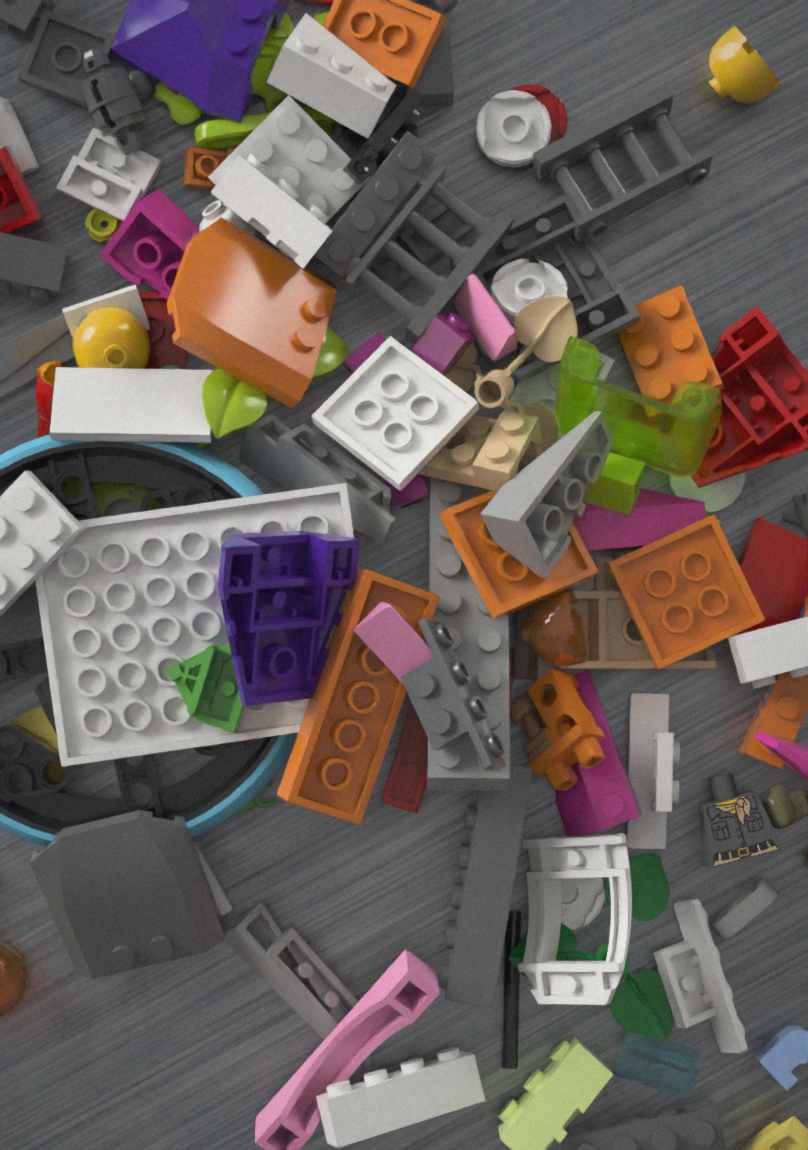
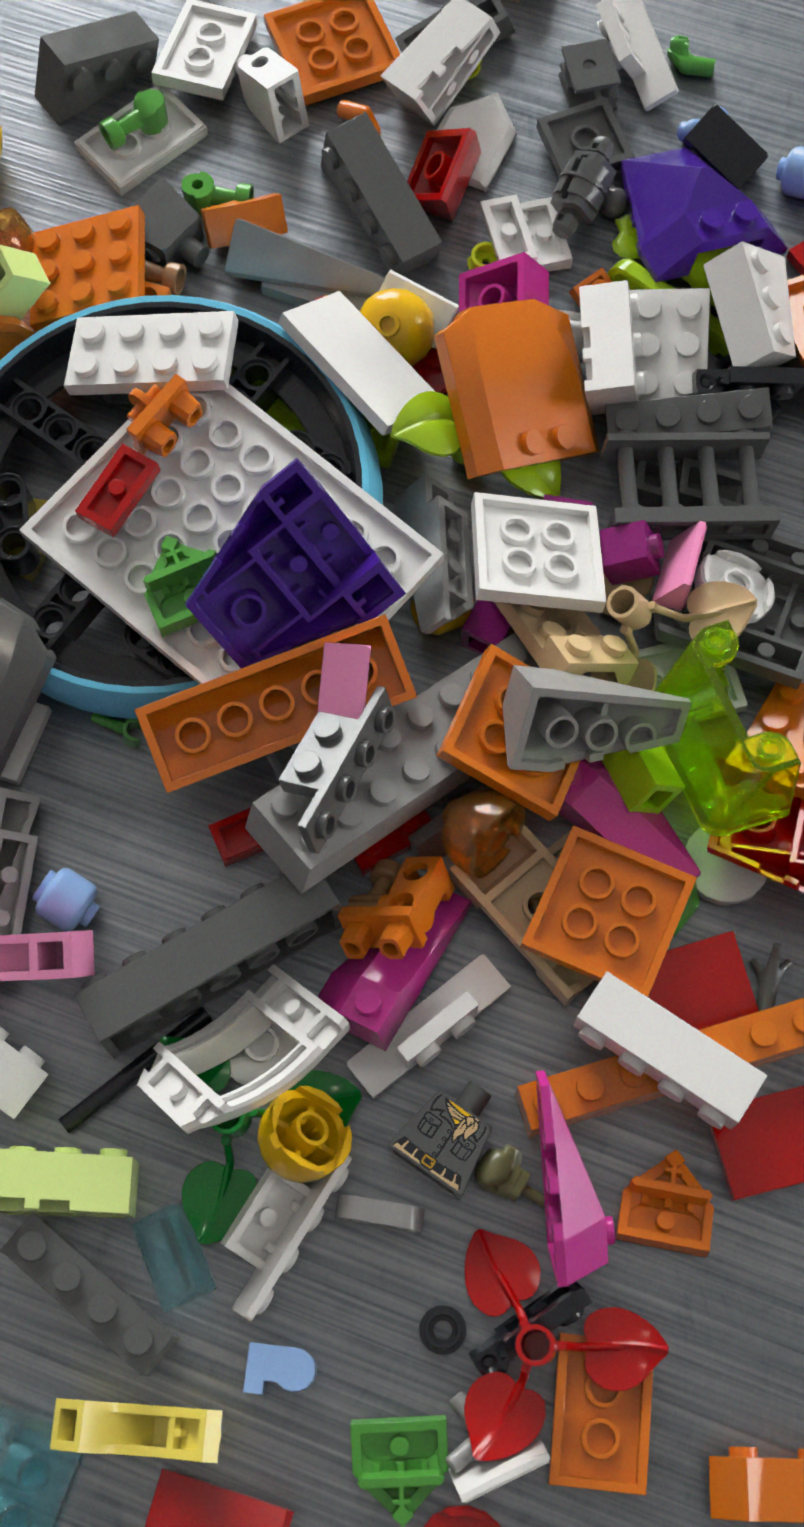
camera: 50 degrees right, 15 degrees down
none -> light blue head [32,868,100,932]
none -> red plate [75,443,160,538]
none -> orange hips [126,374,203,457]
none -> yellow cylinder [257,1086,352,1183]

